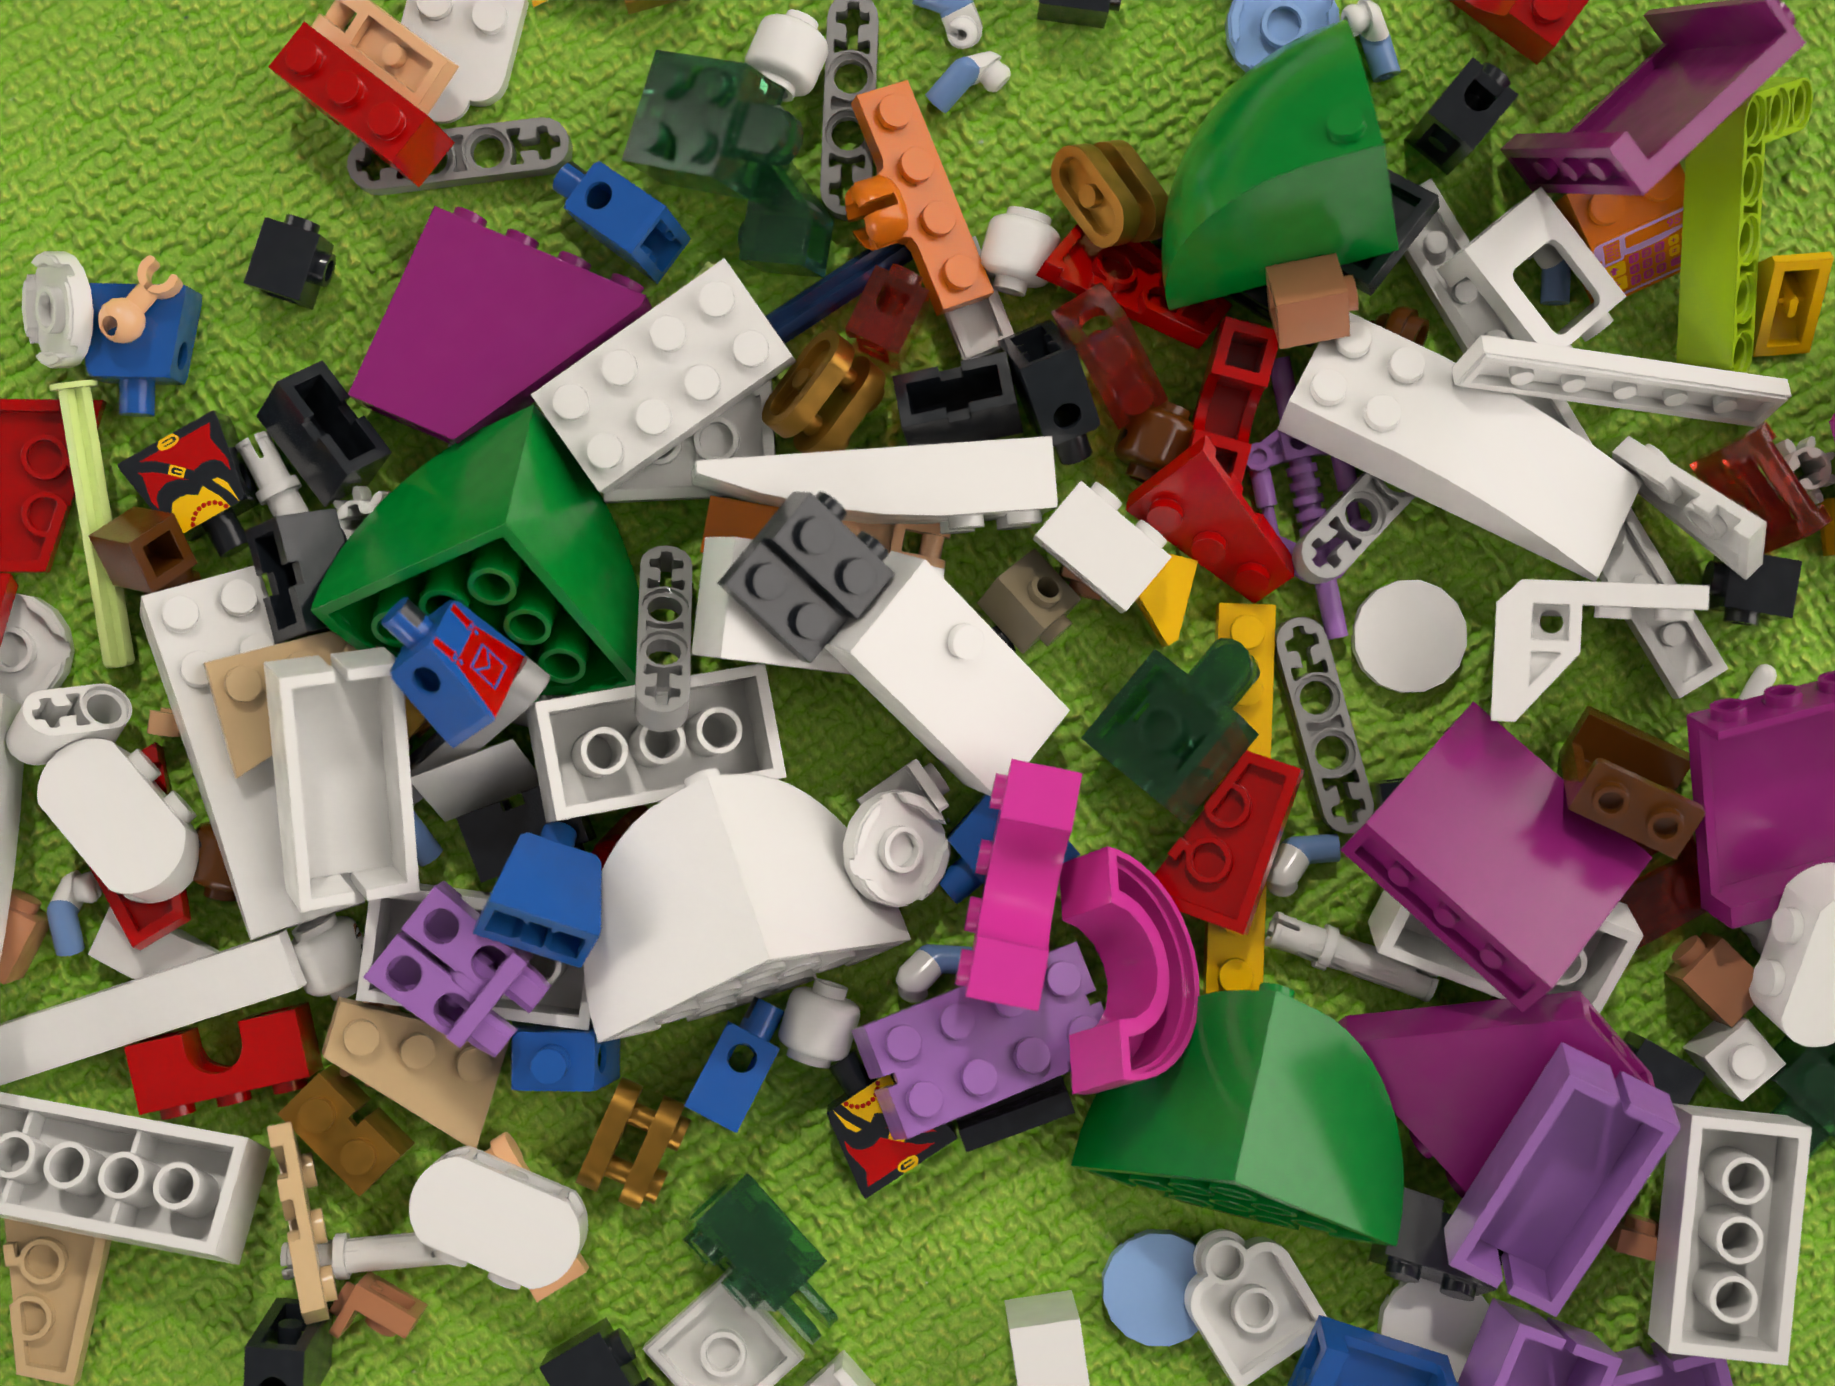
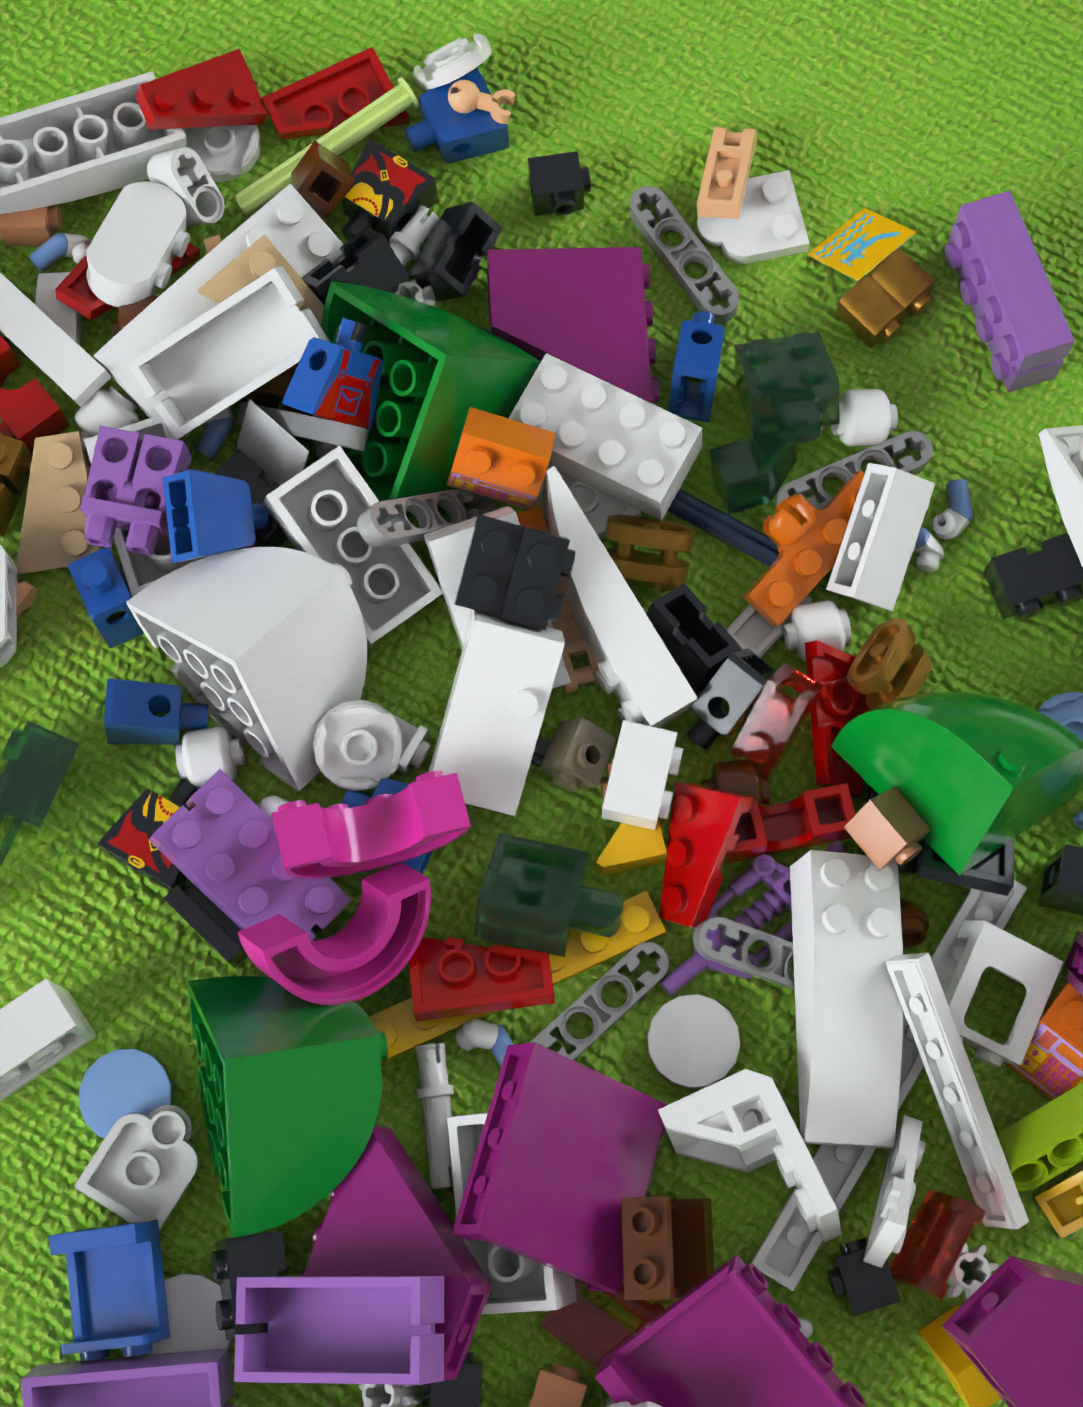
camera: 70 degrees right, 15 degrees down
red arch [268,22,455,187] -> none
pearl gold brick [575,1077,691,1210] -> none
clear red brick [845,264,929,371] -> none
medium blue arm [1527,244,1571,306] -> none
none -> orange slope [447,407,556,510]
none -> white brick [826,463,935,611]

